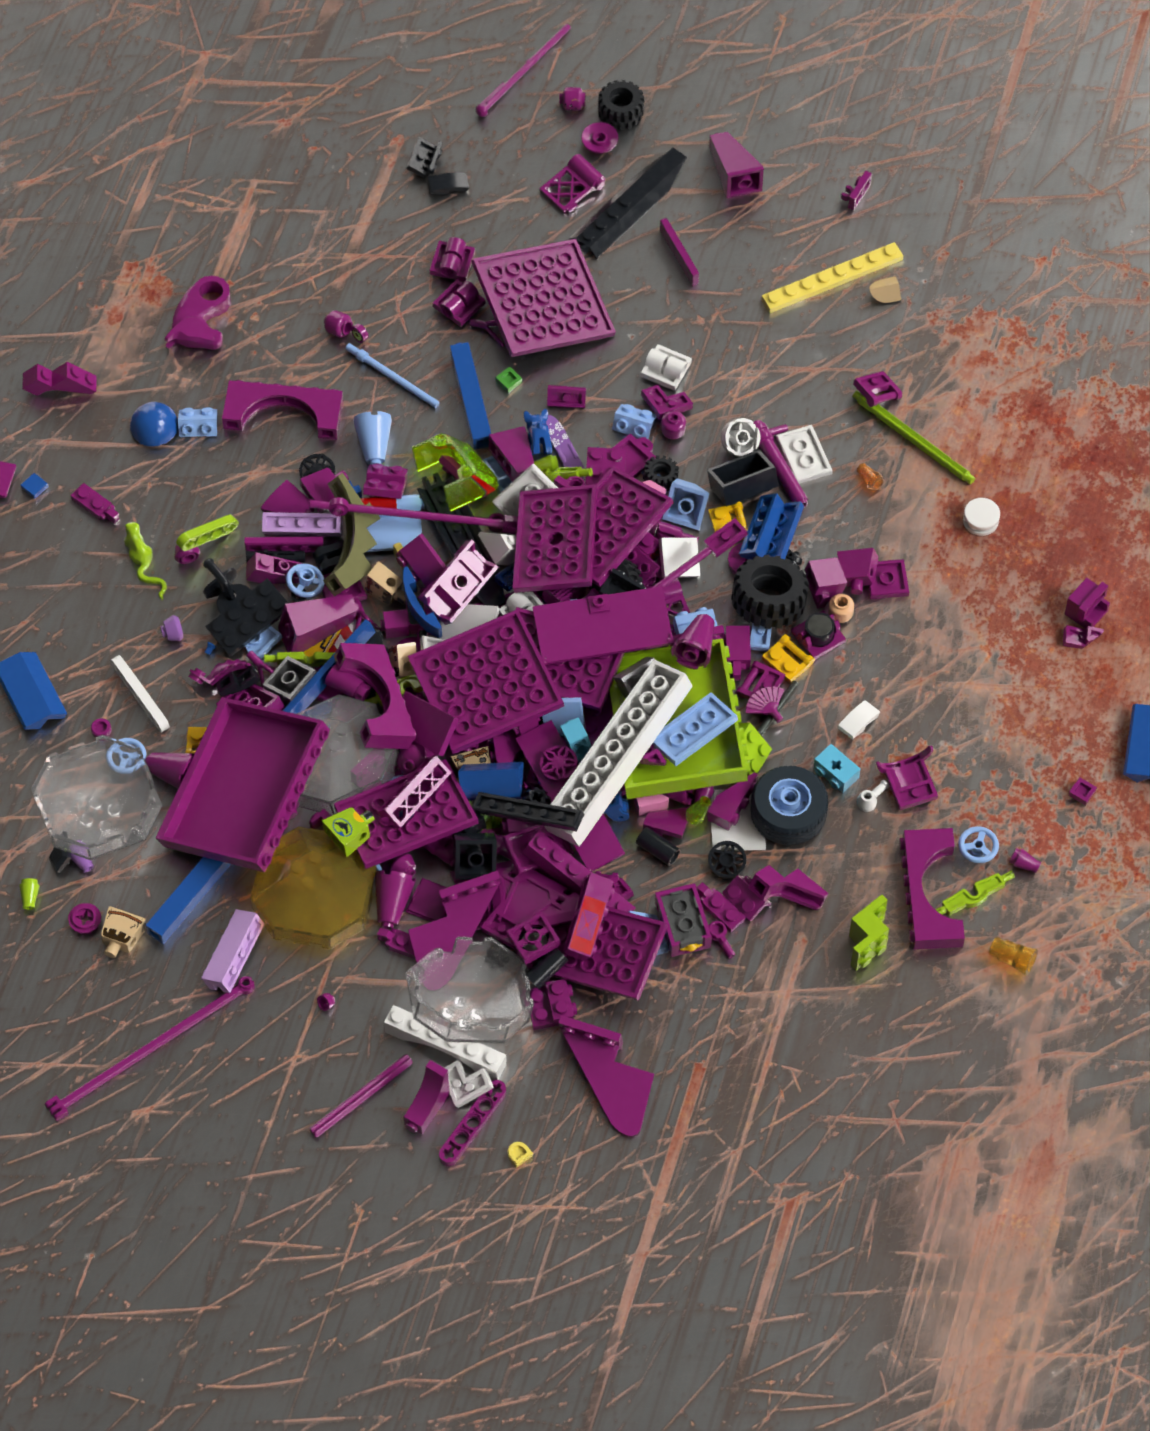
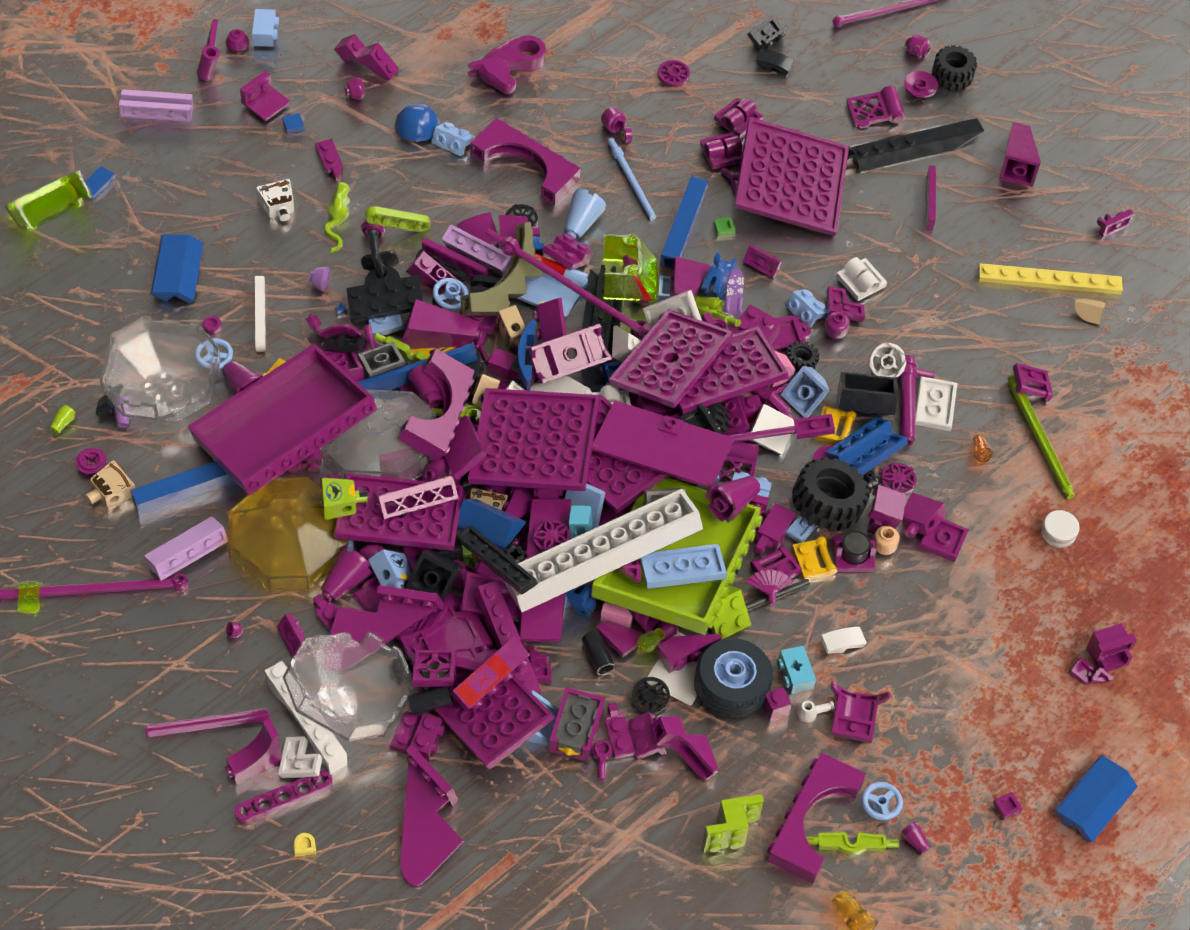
camera: 25 degrees right, 5 degrees down
none -> clear neon green bracket [18,581,43,612]
none -> white torso [256,179,294,221]
none -> magenta plate [277,613,309,658]
none -> magenta cone [344,76,365,100]
none -> light blue torso [368,550,412,589]
none -> magenta wheel [658,60,690,87]
none -> magenta brick [763,687,791,722]
none -> magenta wheel [881,462,917,494]

